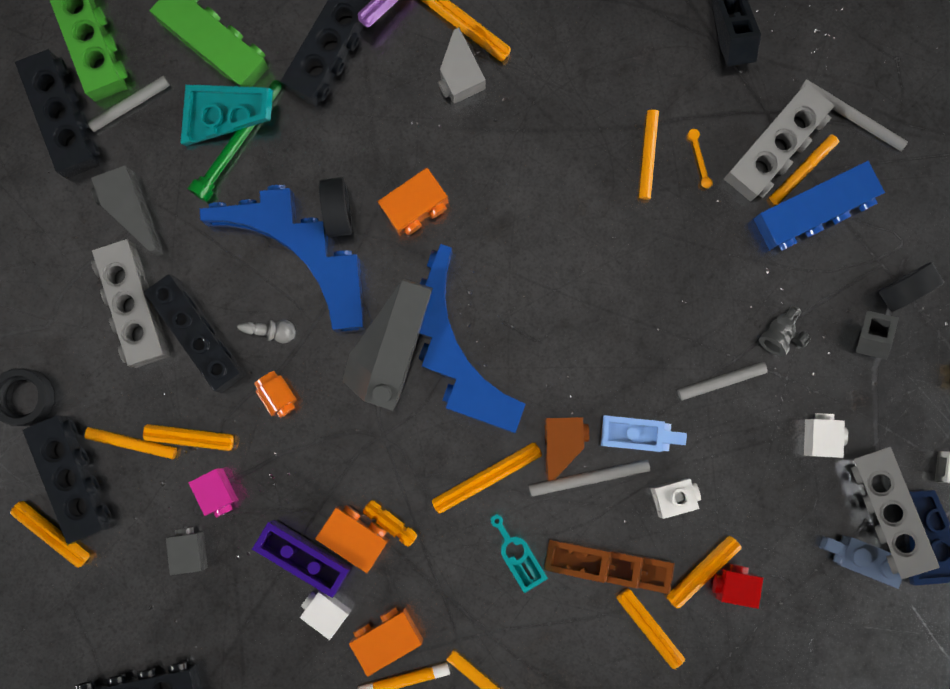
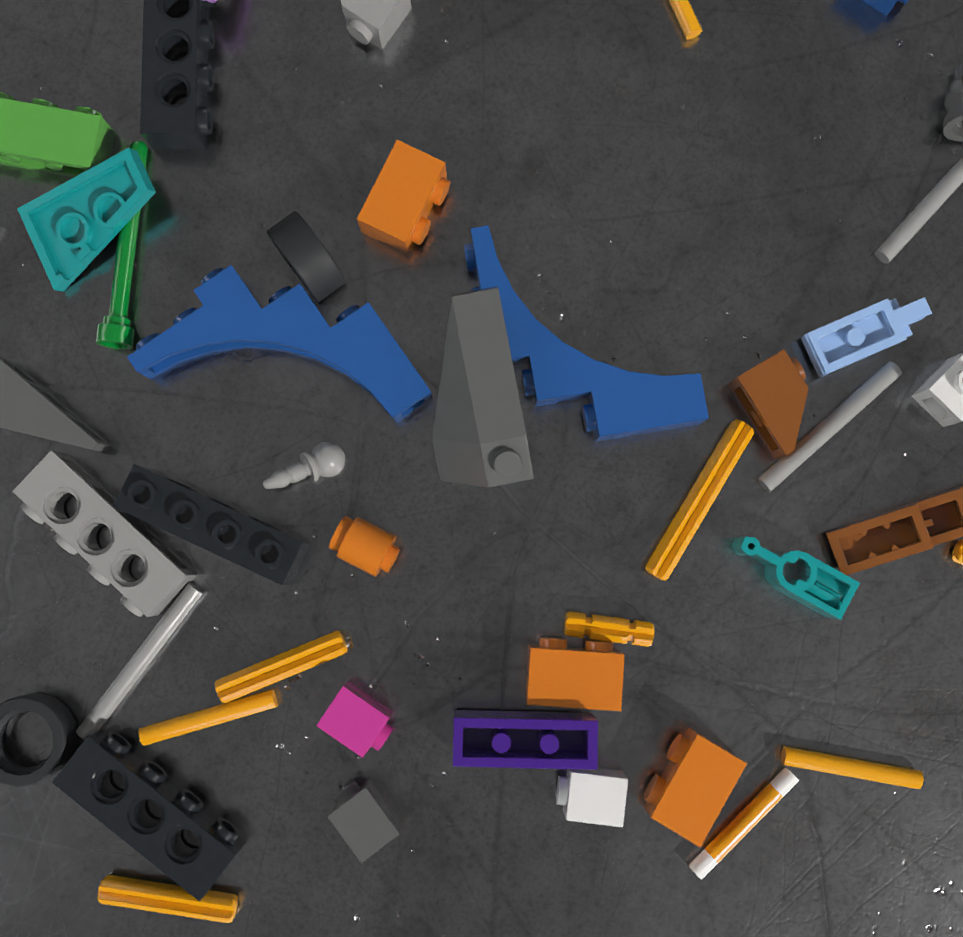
camera: 30 degrees left, 0 degrees up
none -> light grey bar [76,582,203,740]

